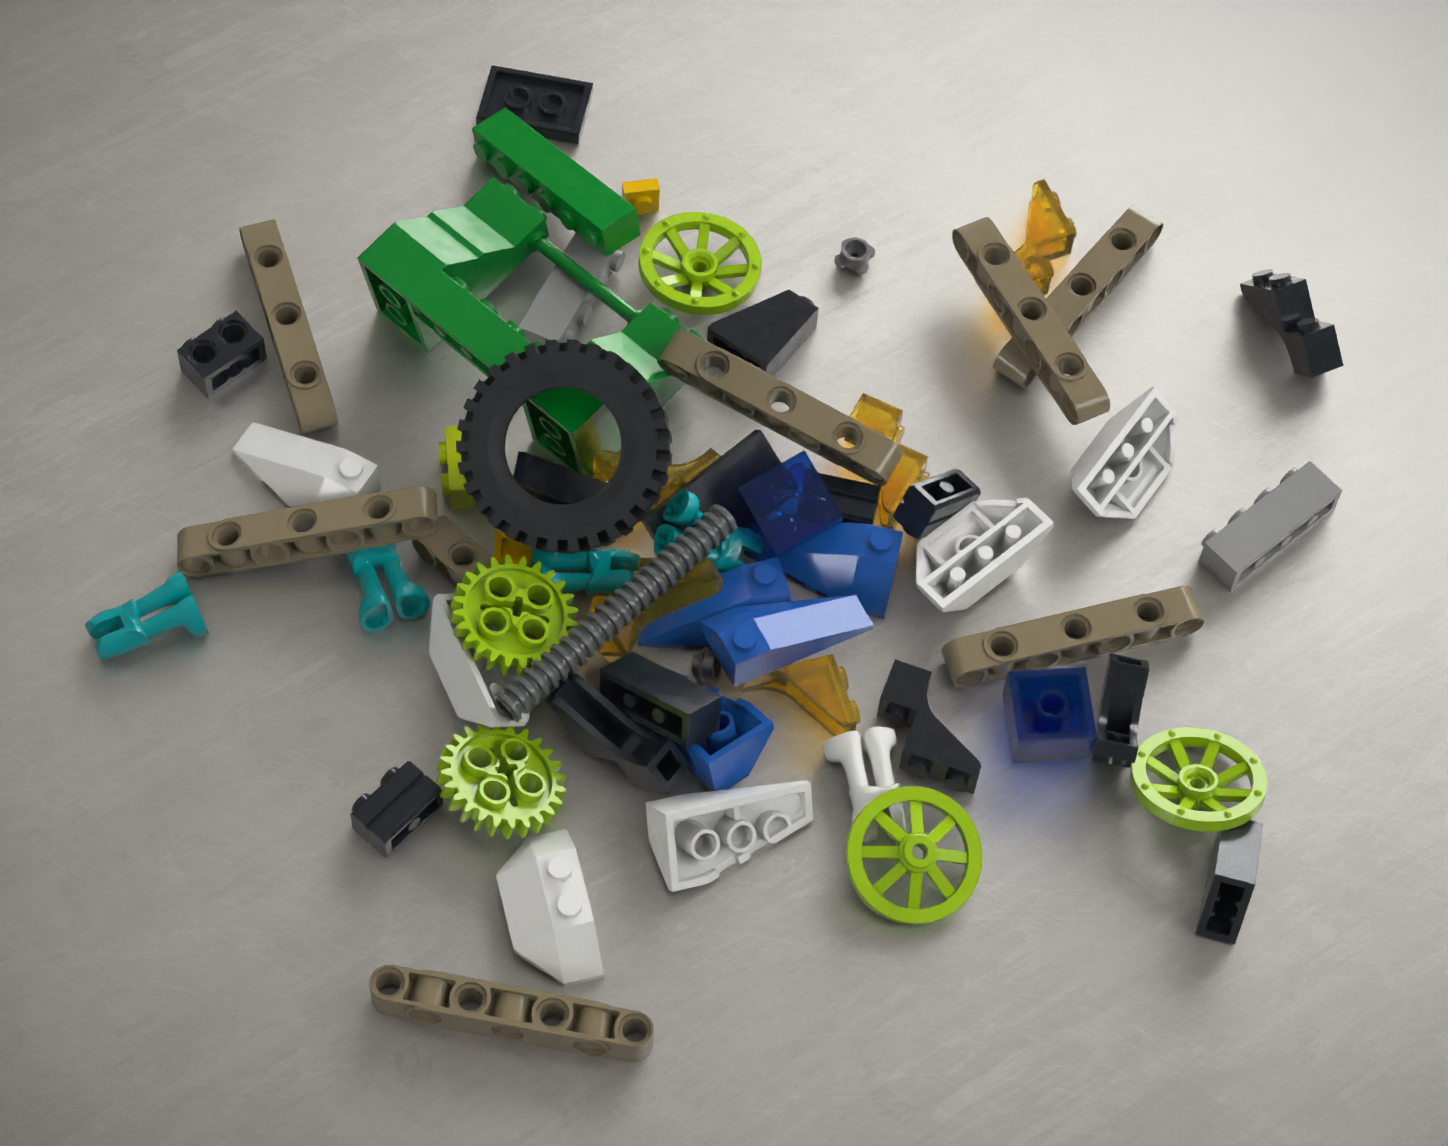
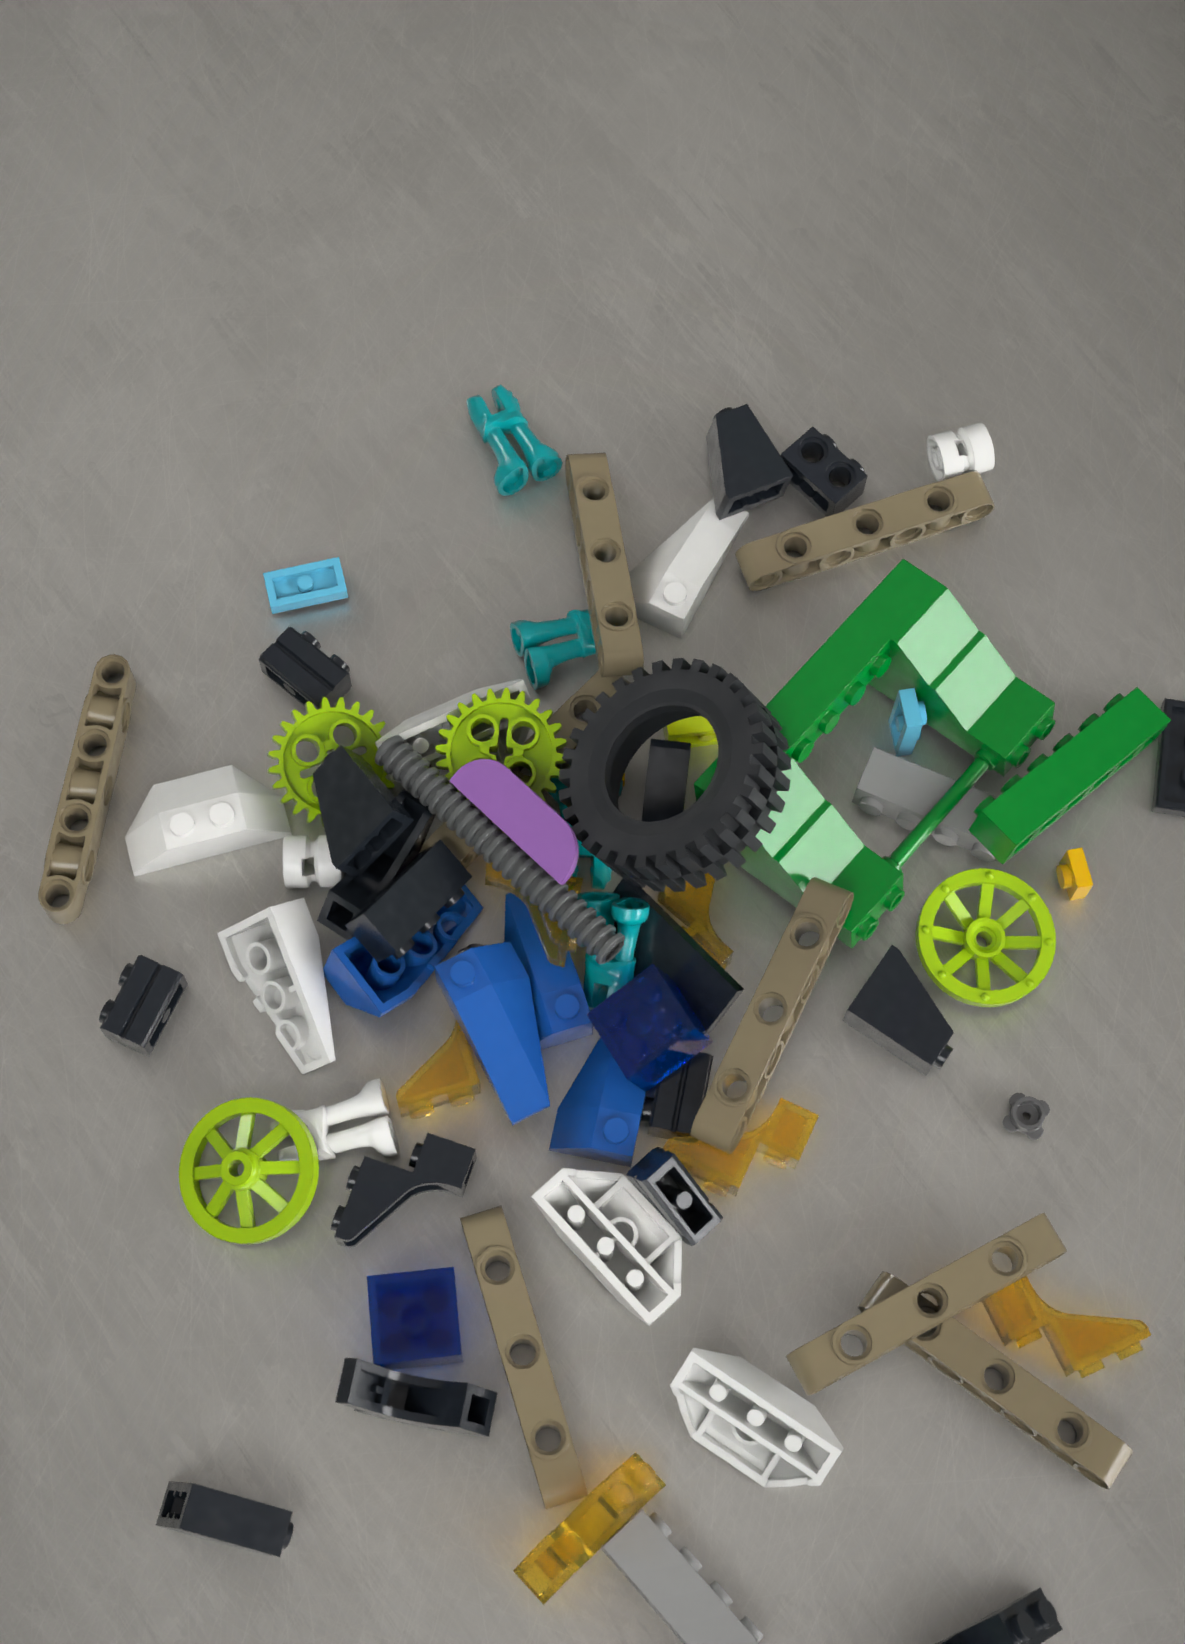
camera: 90 degrees right, 10 degrees up
lime wheel [1130,727,1268,832] -> none
none -> black brick [99,955,188,1056]
none -> medium azure plate [263,557,348,614]
none -> white wheel [283,835,345,888]
none -> black slope [313,745,414,878]
none -> medium lavender brick [449,759,579,885]
none -> clear yellow arch [513,1452,666,1605]
none -> black slope [706,404,793,520]
none -> medium azure plate [888,688,927,757]
none -> white wheel [927,422,995,482]

